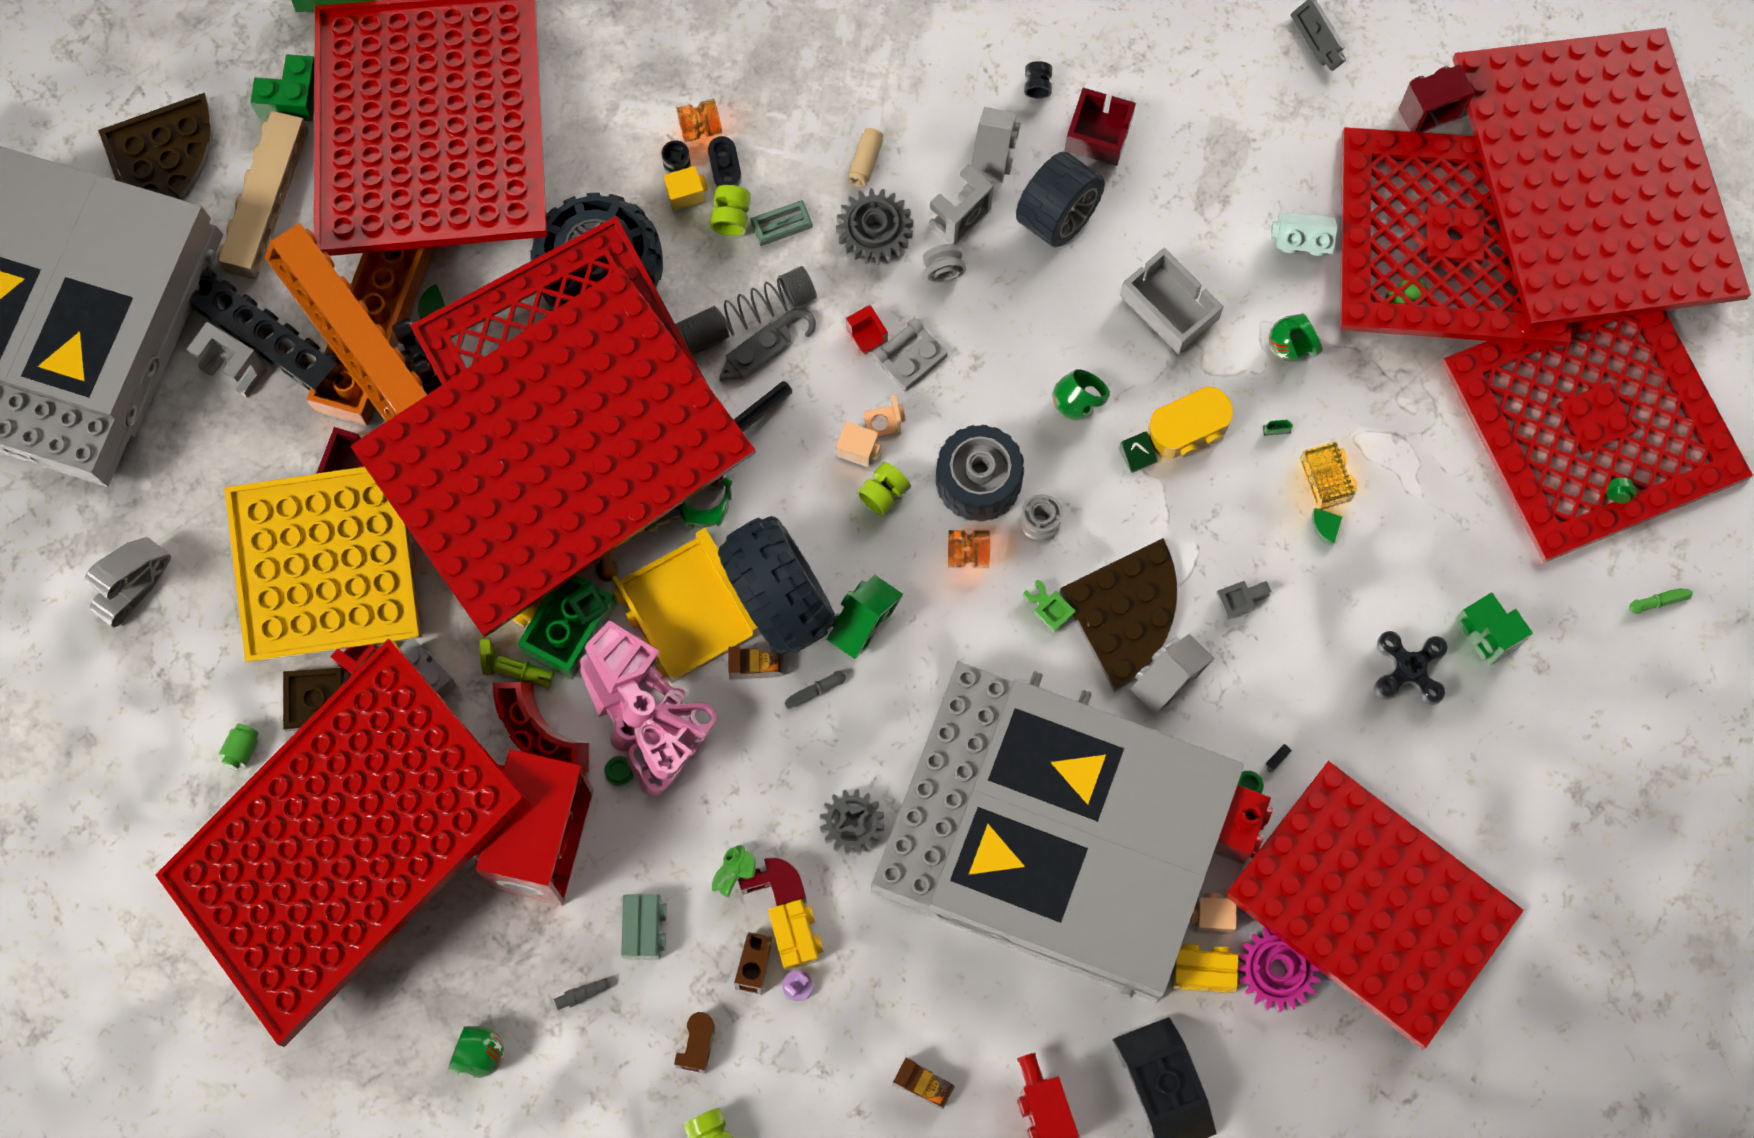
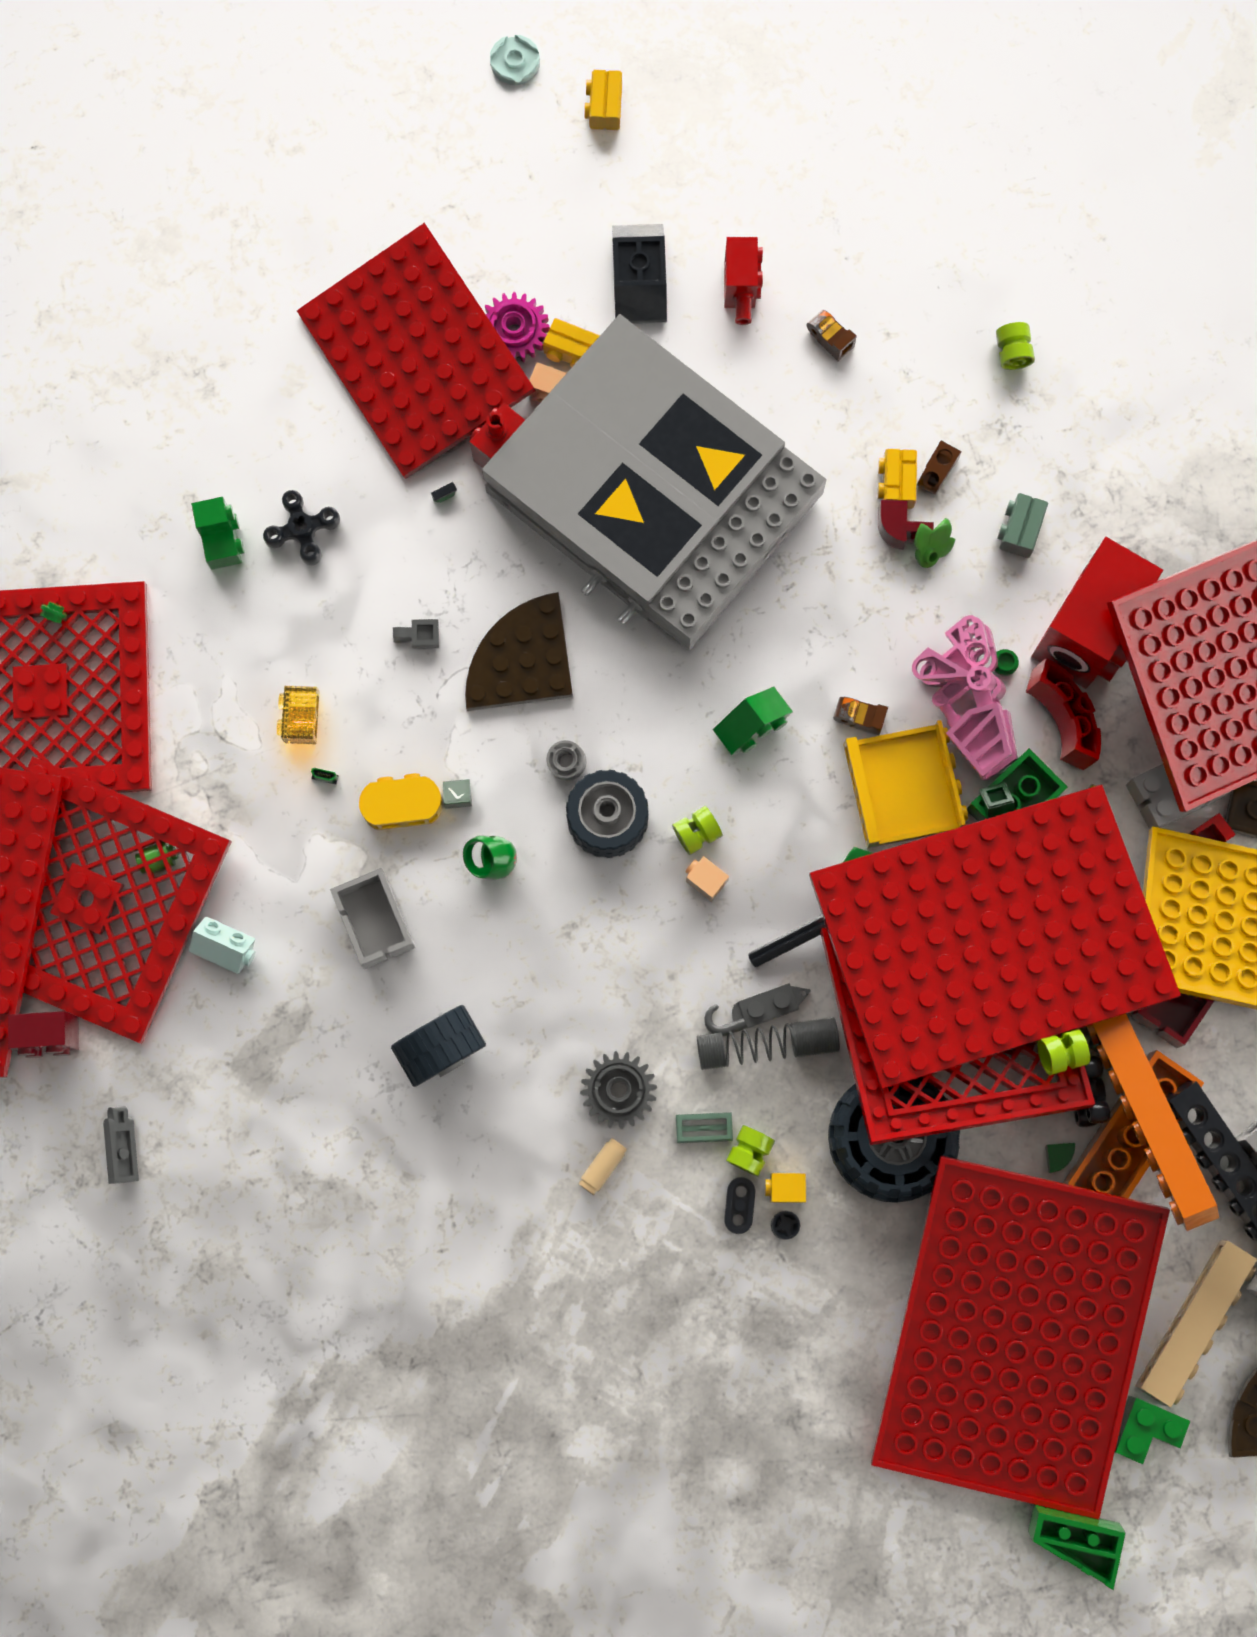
camera: 160 degrees left, 5 degrees up
green helmet [448,1026,505,1078] -> none
lime axle [494,656,554,689] -> none
dark grey animal [554,978,610,1010] -> none
reddish brown leg [674,1012,715,1074] -> none
clear orange wheel [676,99,723,143] -> none
black wheel [718,516,836,654] -> none
lavender plate [782,970,813,1001] -> none
dark grey piece [785,671,846,709] -> none
dark grey gear [820,789,884,855] -> none
red panel [846,305,888,355] -> none
light nougat bracket [864,395,906,438] -> none
light grey plate [871,317,947,392] -> none
light grey wheel [923,244,966,282] -> none
light grey panel [929,164,994,244] -> none
clear orange wheel [948,530,990,568] -> none
light grey brick [971,107,1020,183] -> none
bright green plate [1023,580,1076,633] -> none
black wheel [1024,61,1053,99] -> none
dark red piece [1064,87,1136,166] -> none
light grey brick [1130,634,1215,714] -> none
green plate [1238,771,1264,793] -> none
green helmet [1269,313,1323,362] -> none
green tile [1312,508,1342,546] -> none
bright green piece [1629,588,1693,614] -> none
none -> lime wheel [1037,1029,1090,1075]

